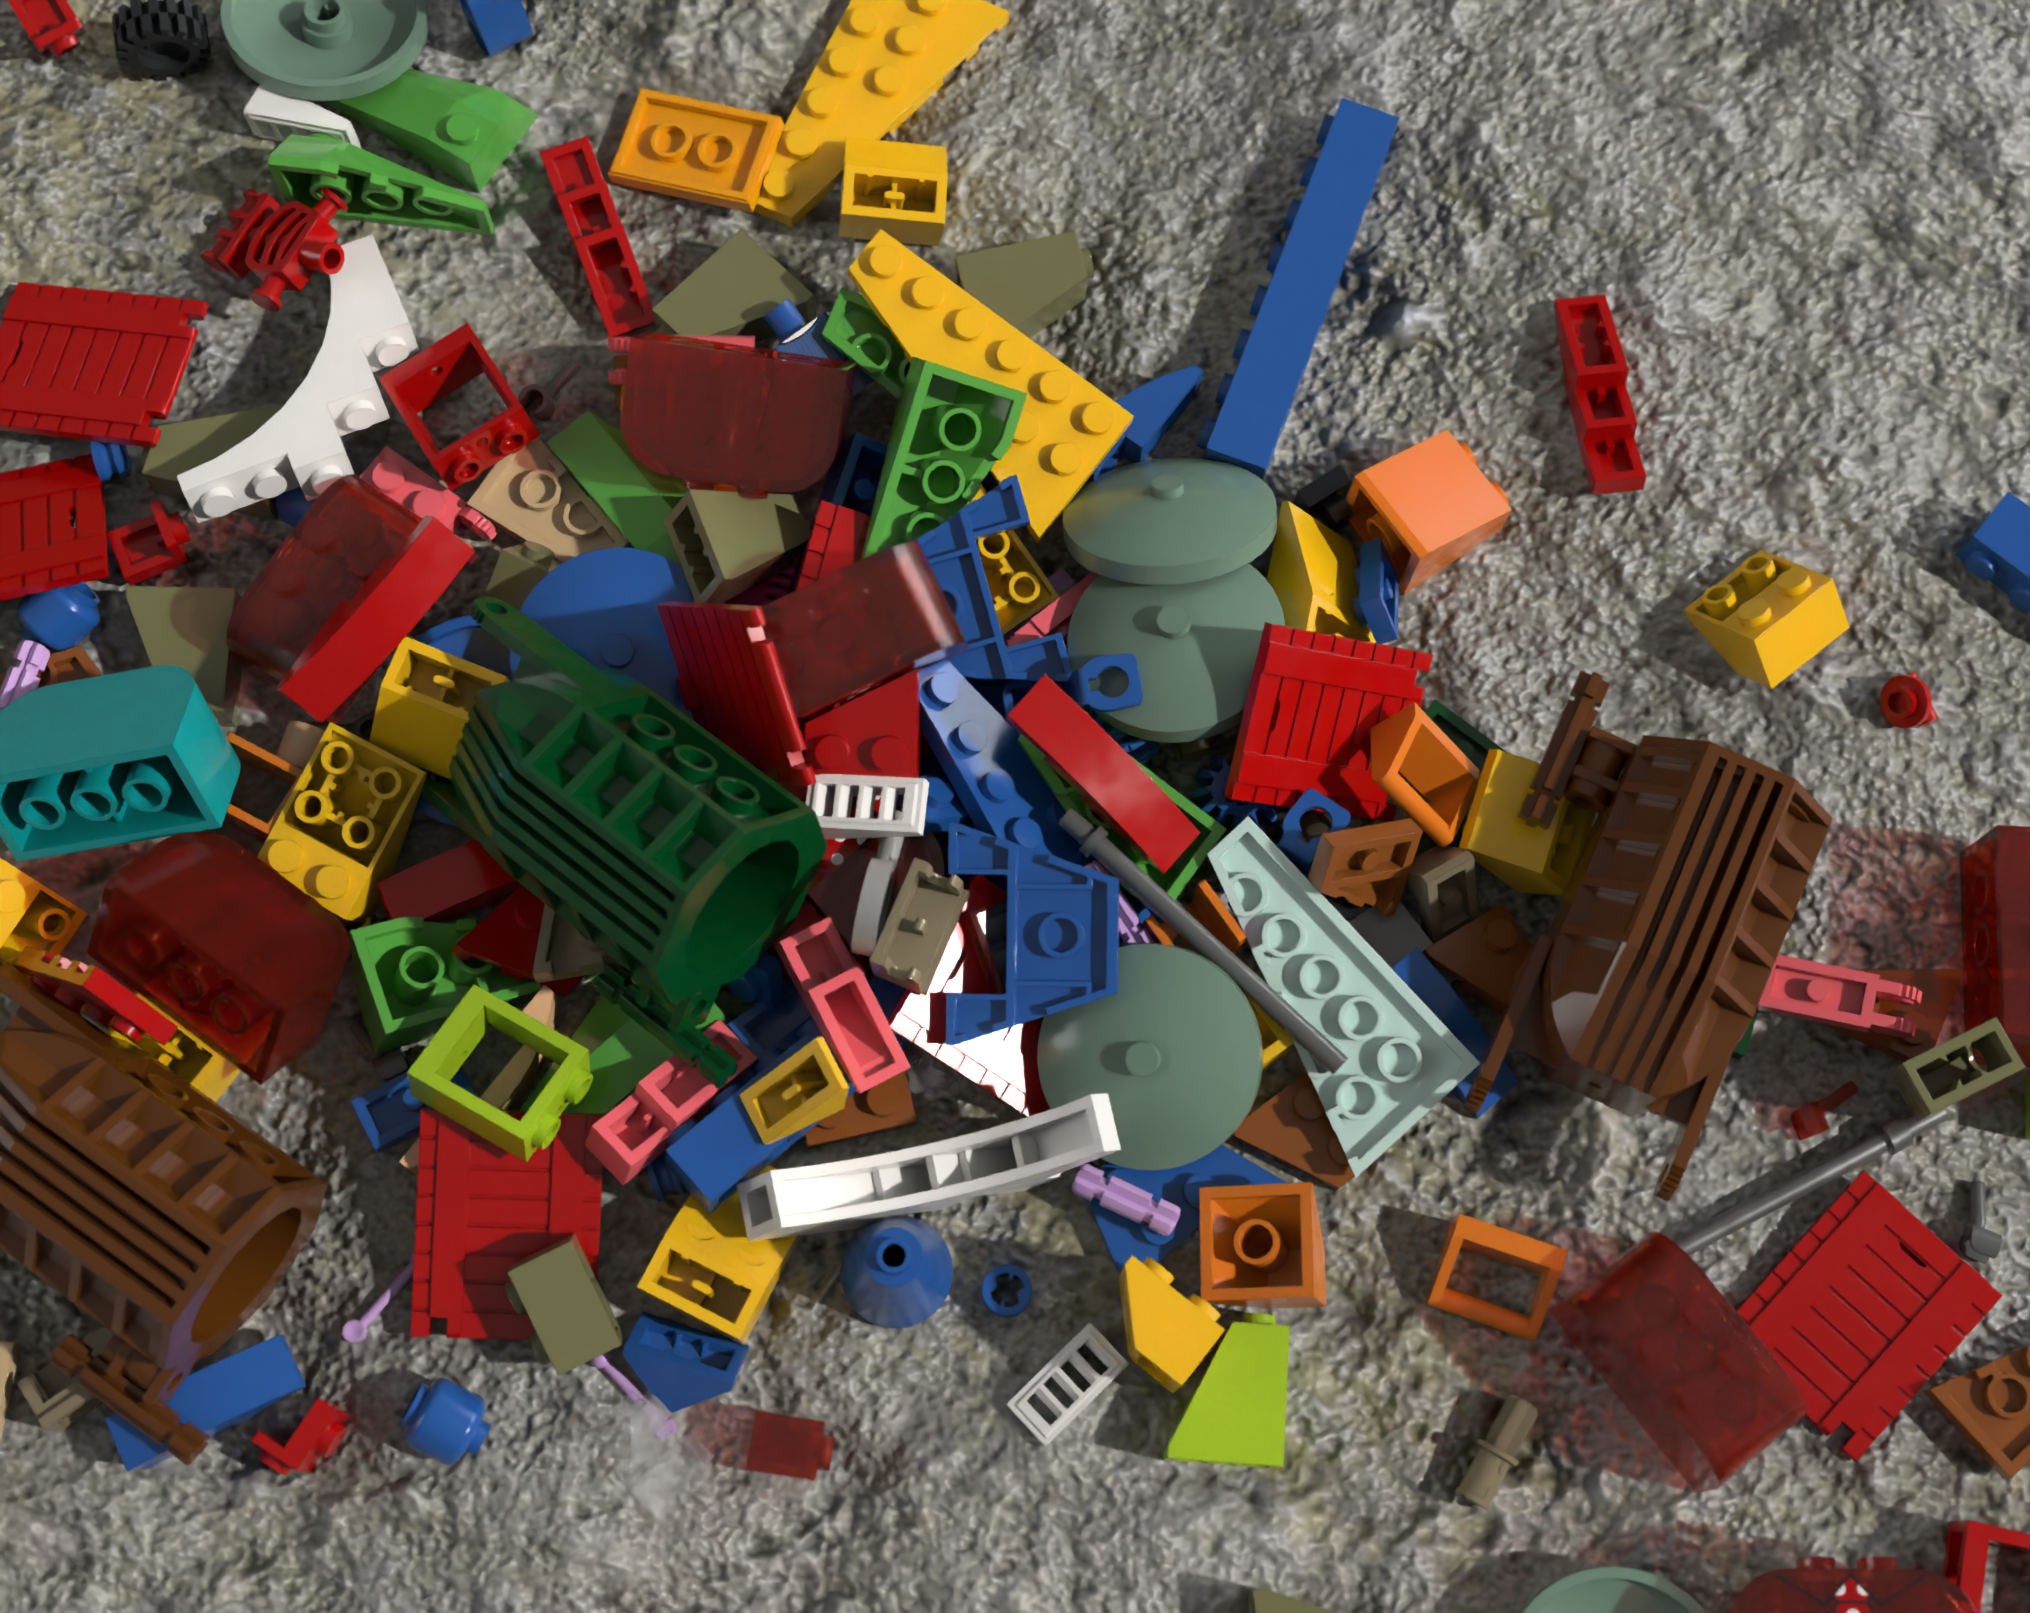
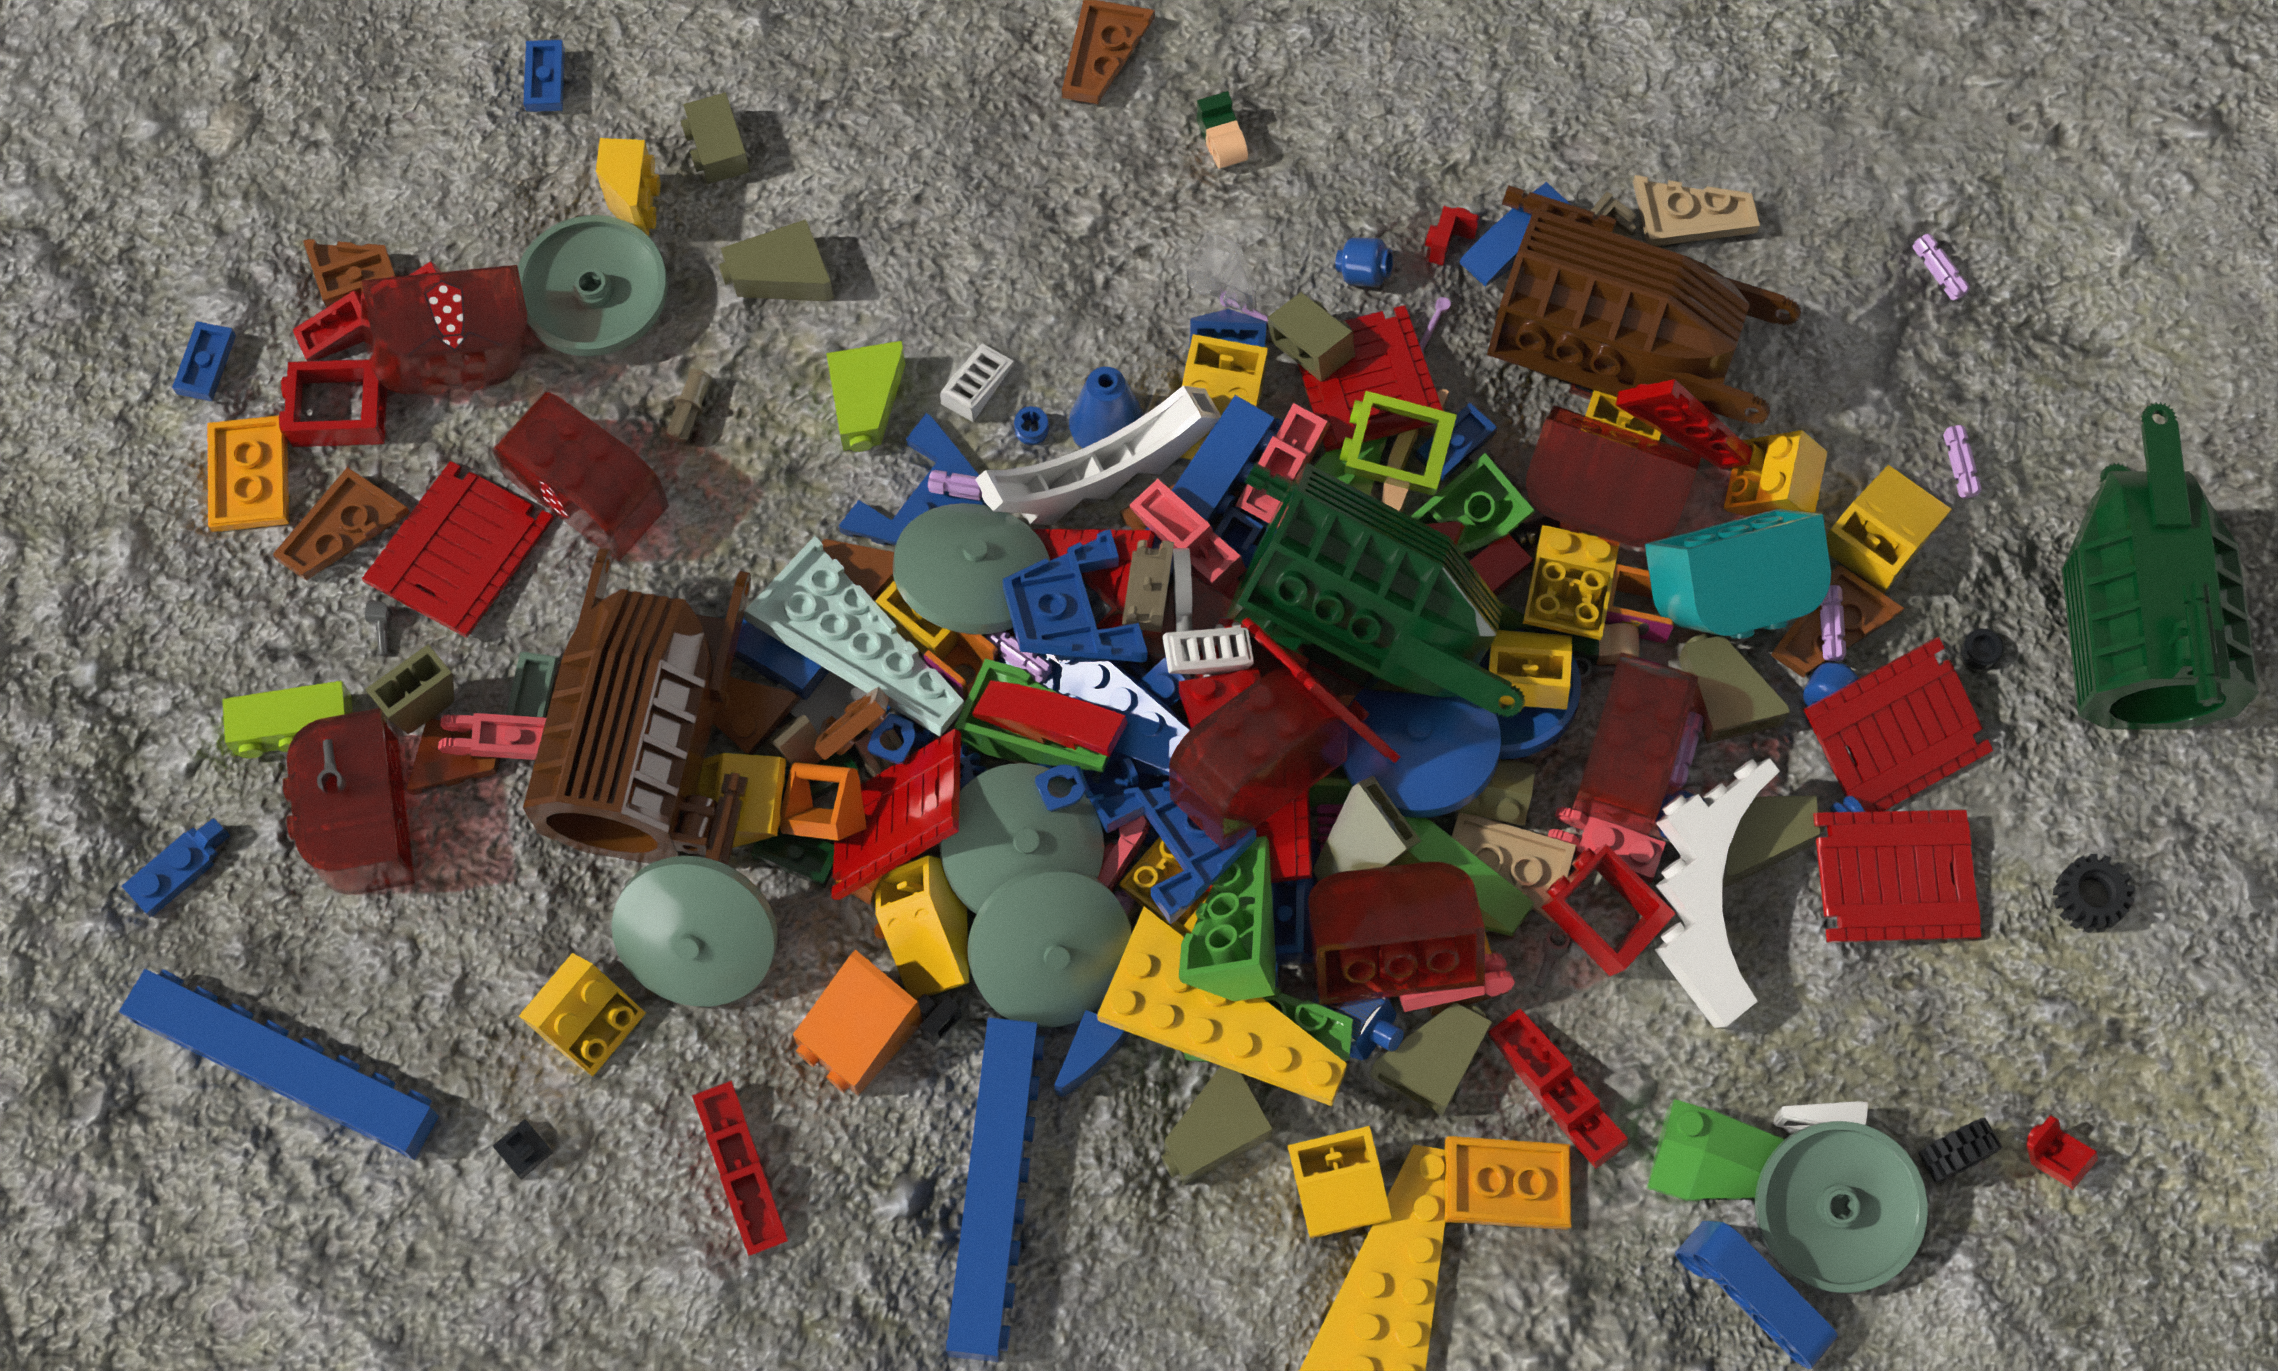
camera: 170 degrees right, 5 degrees down
red bracket [107,498,191,586] -> none
red piece [201,187,348,312] -> none
bright green wedge [267,133,494,235] -> none
red slope [275,515,475,723] -> none
yellow slope [739,1037,849,1145] -> none
clear red brick [746,1411,835,1483] -> none
dark grey bar [1057,807,1348,1074] -> none
yellow slope [1118,1255,1225,1394] -> none
orange slope [1199,1182,1326,1309] -> none
blue plate [1353,538,1399,644] -> none
orange tile [1426,1213,1568,1341] -> none
flat silver bar [1649,1109,1948,1271] -> none
clear red hand [1790,1081,1858,1140] -> none
red plate [1880,671,1939,728] -> none
none -> black tile [493,1119,554,1180]
none -> sand green tile [506,651,559,718]
none -> sand green dish [612,856,778,1007]

